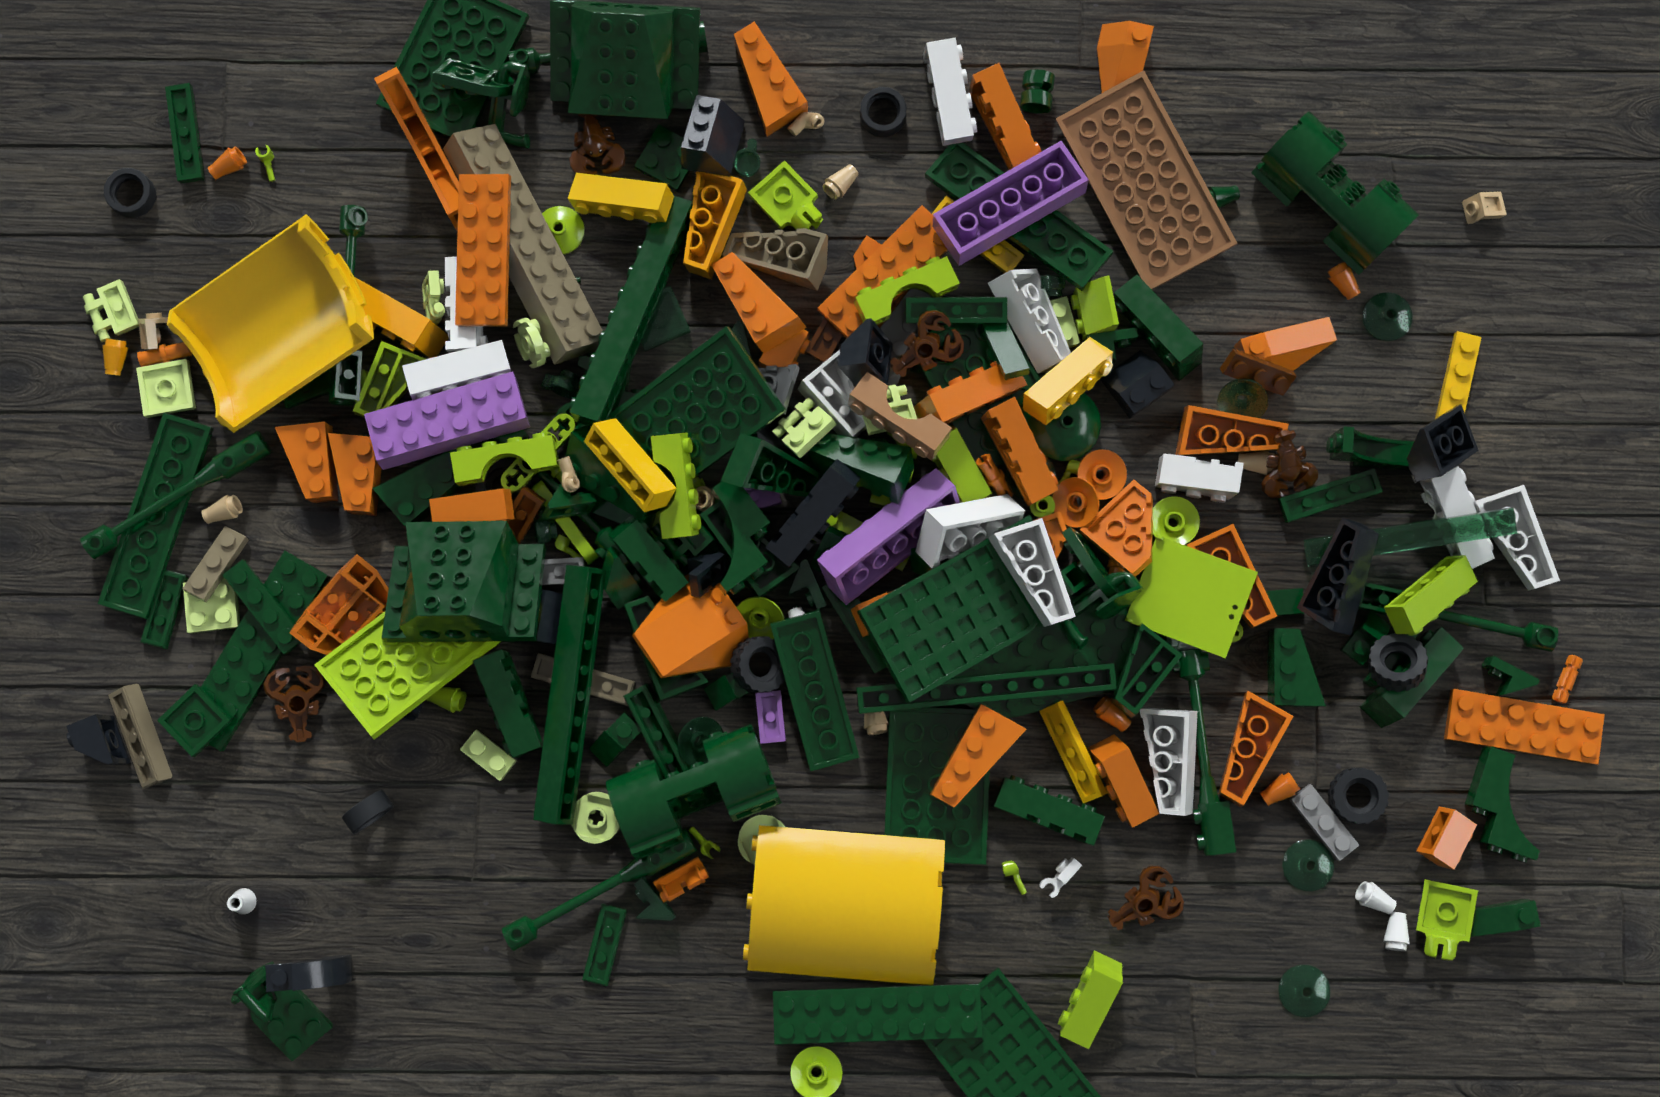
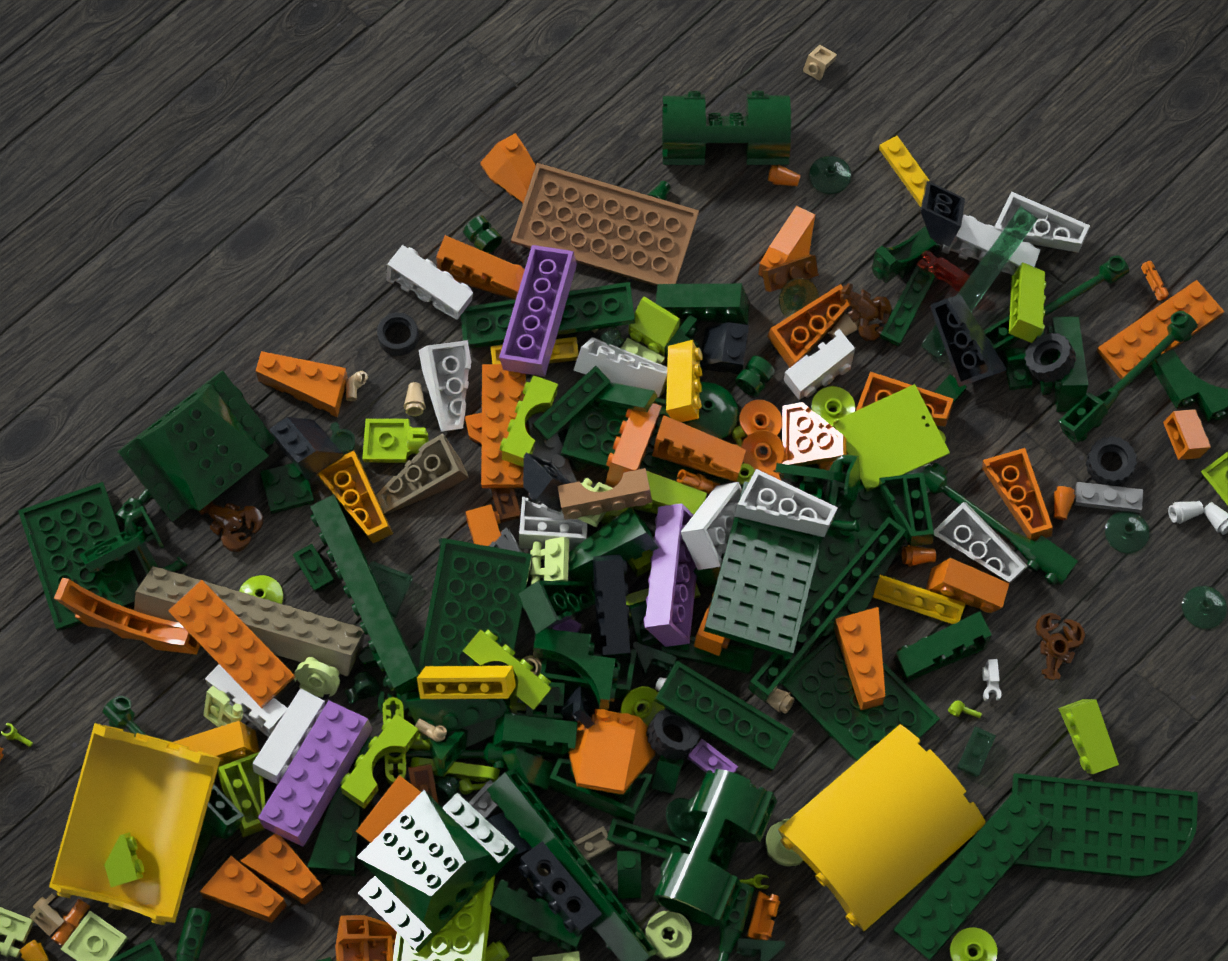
camera: 45 degrees left, 15 degrees down
yellow brick [567,173,674,223] -> none
orange wedge [711,252,807,353] -> none
reddish brown animal [890,310,964,377] -> none
dark green wedge [1268,628,1326,707] -> none
dark green slope [1482,656,1540,696] -> none
none -> lime slope [104,832,144,887]
none -> dark green plate [293,544,334,593]
none -> white wedge [419,340,471,432]
none -> black brick [518,841,602,937]
none -> dark green wheel [735,356,775,397]
none -> clear red plate [917,251,976,293]
none -> clear green plate [957,726,996,778]
none -> dark green bar [1059,311,1198,443]

